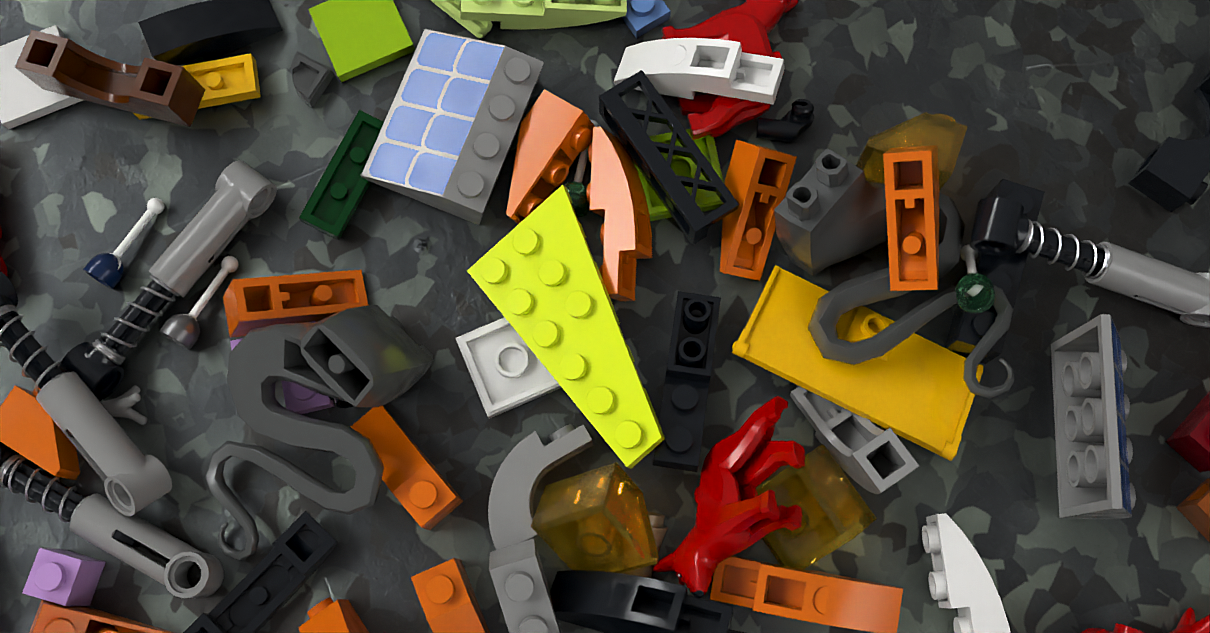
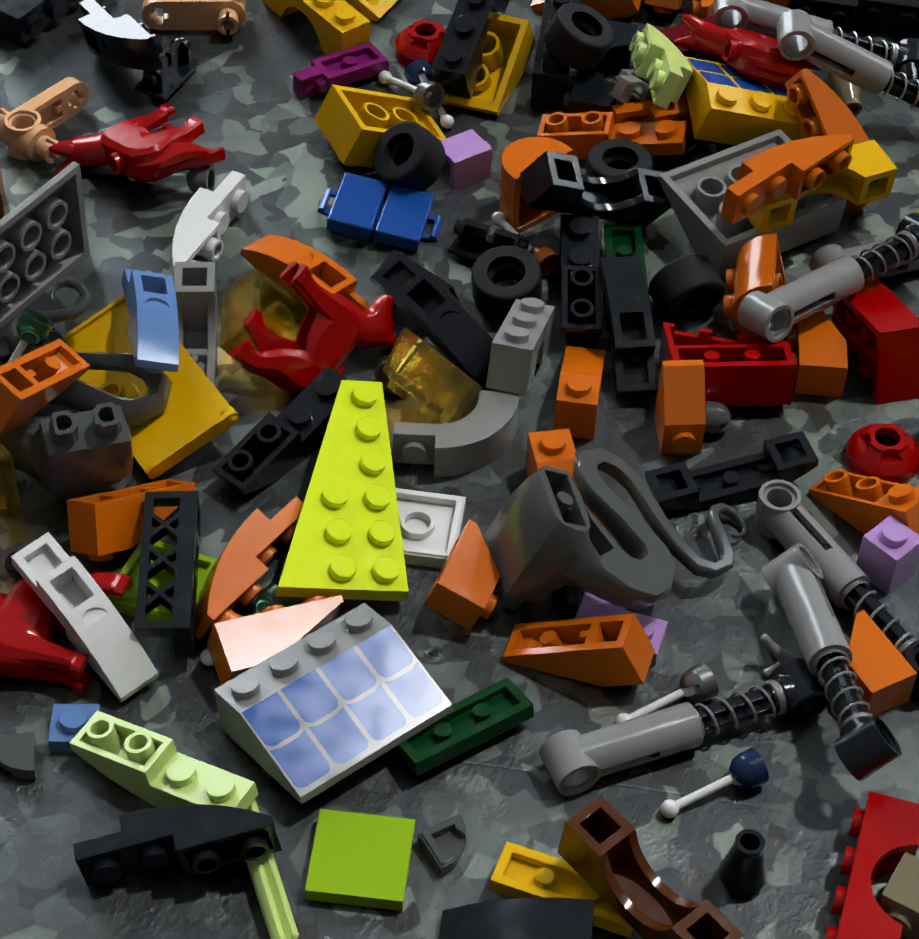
camera: 155 degrees left, 30 degrees down
none -> medium blue slope [121,268,179,374]
none -> orange slope [423,519,500,630]
none -> black cone [719,829,767,897]

